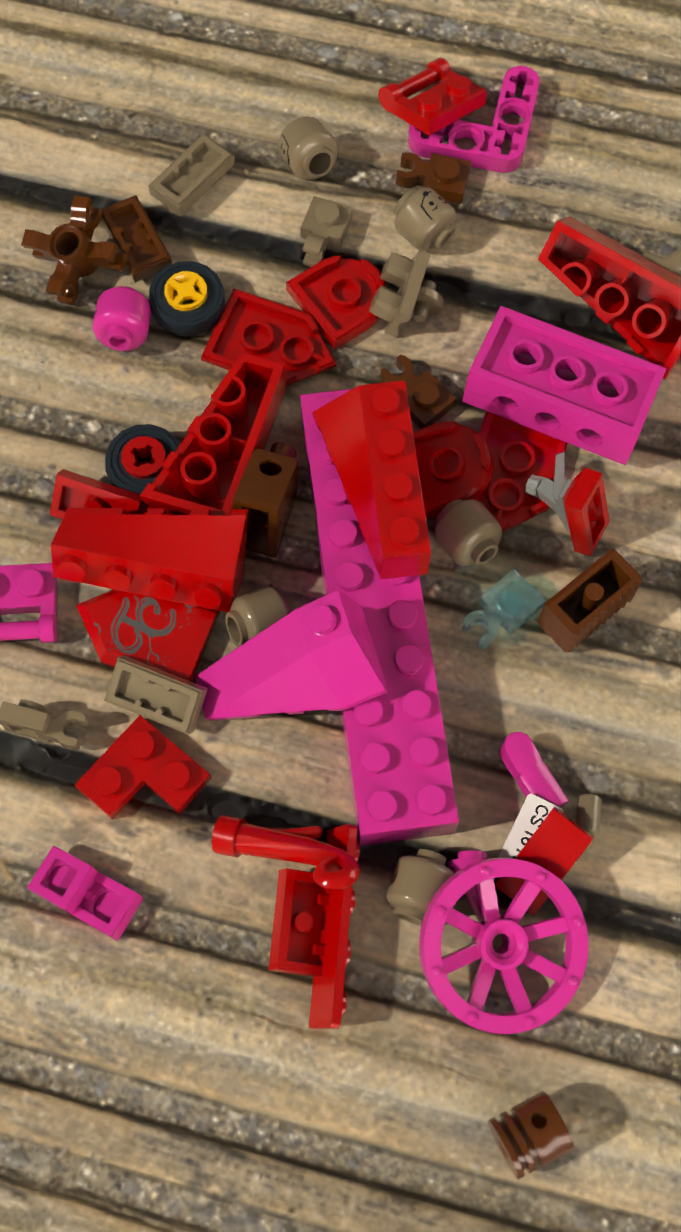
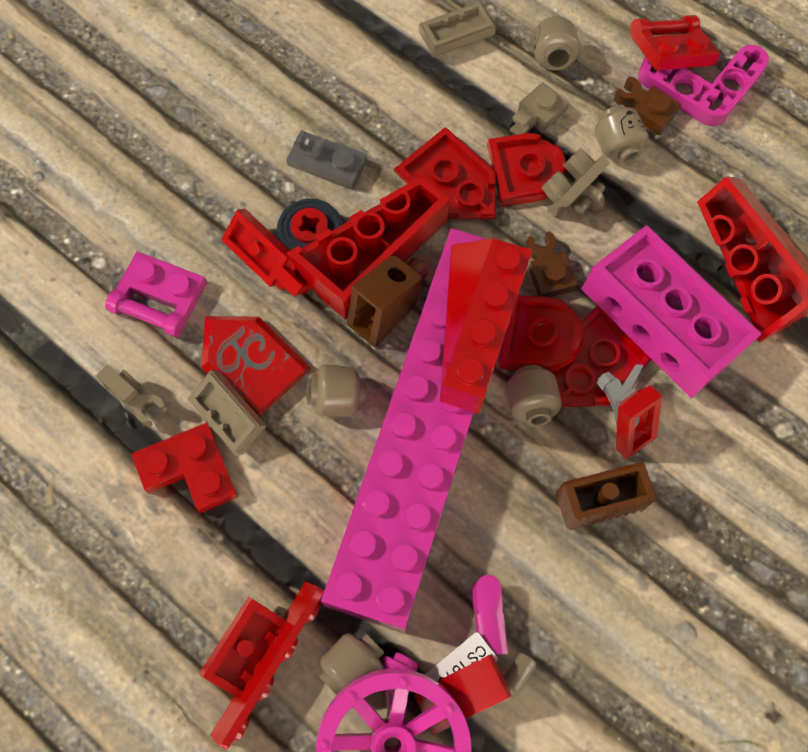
camera: 25 degrees right, 0 degrees up
reddish brown pin [21,195,128,306] -> none
dark pink slope [27,845,144,942] -> none
red wedge [51,507,248,612] -> none
dark pink head [92,286,152,351] -> none
reddish brown plate [101,195,172,283] -> none
black wheel [149,261,225,336] -> none
dark pink wedge [194,590,389,721] -> none
red plant [212,815,360,891] -> none
clear light blue plate [461,569,546,649] -> none
none -> flat silver plate [286,130,367,190]

